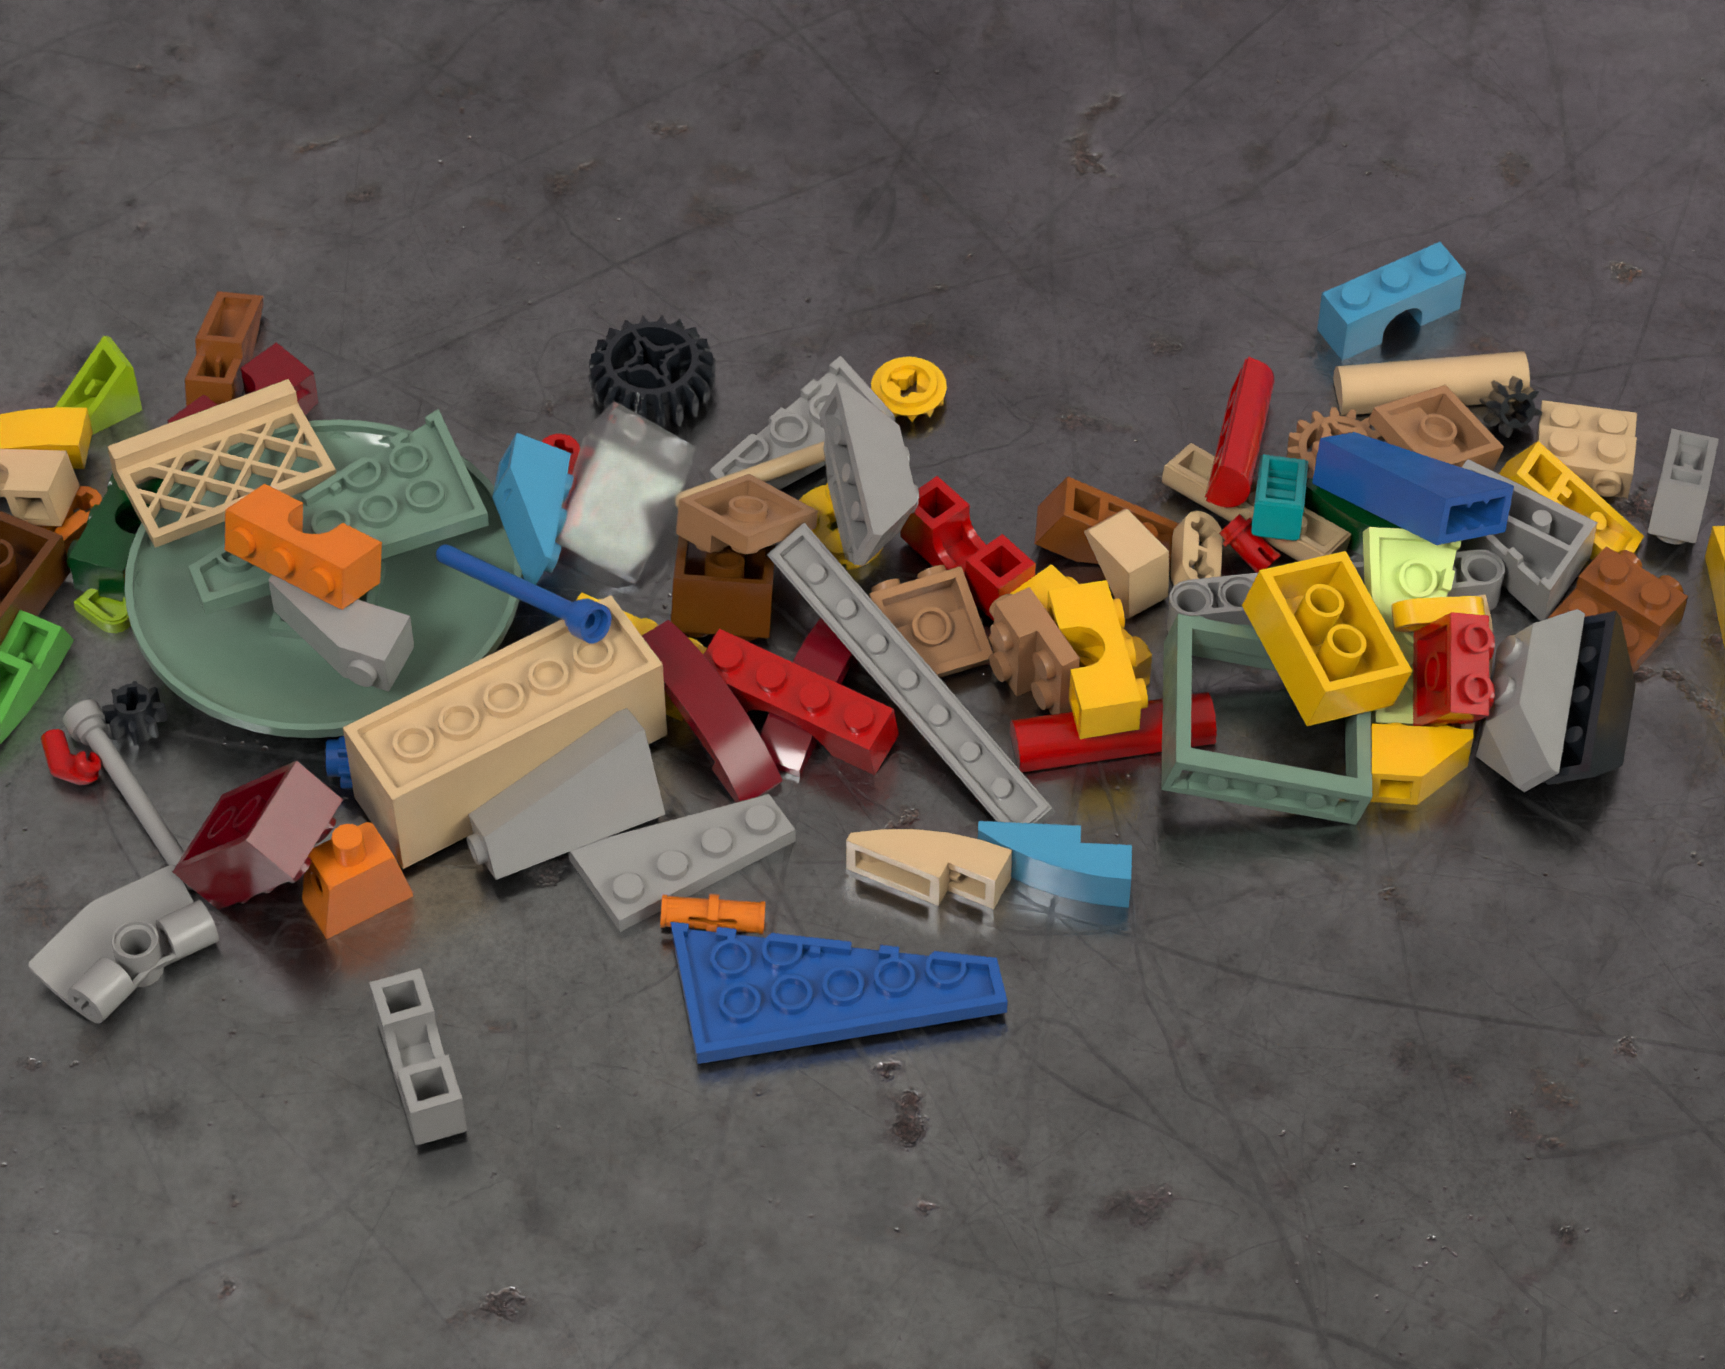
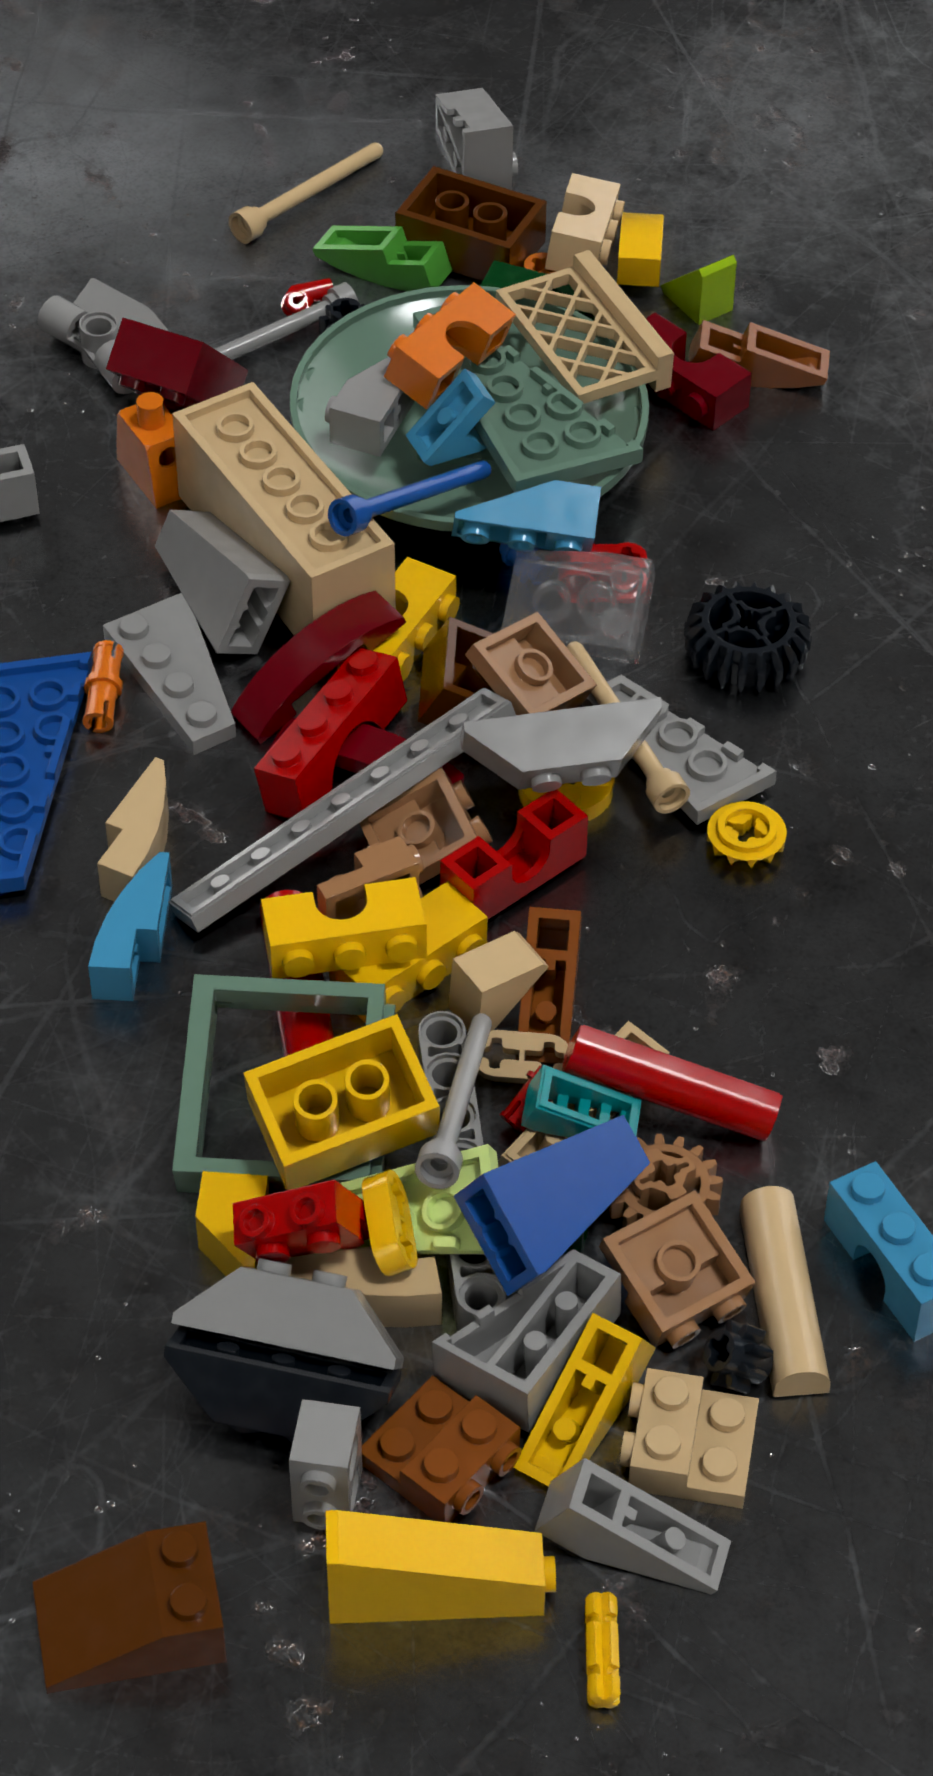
camera: 90 degrees right, 5 degrees down
none -> light grey brick [289,1399,363,1530]
none -> dark azure slope [406,368,496,466]
none -> light grey piece [415,1013,492,1189]

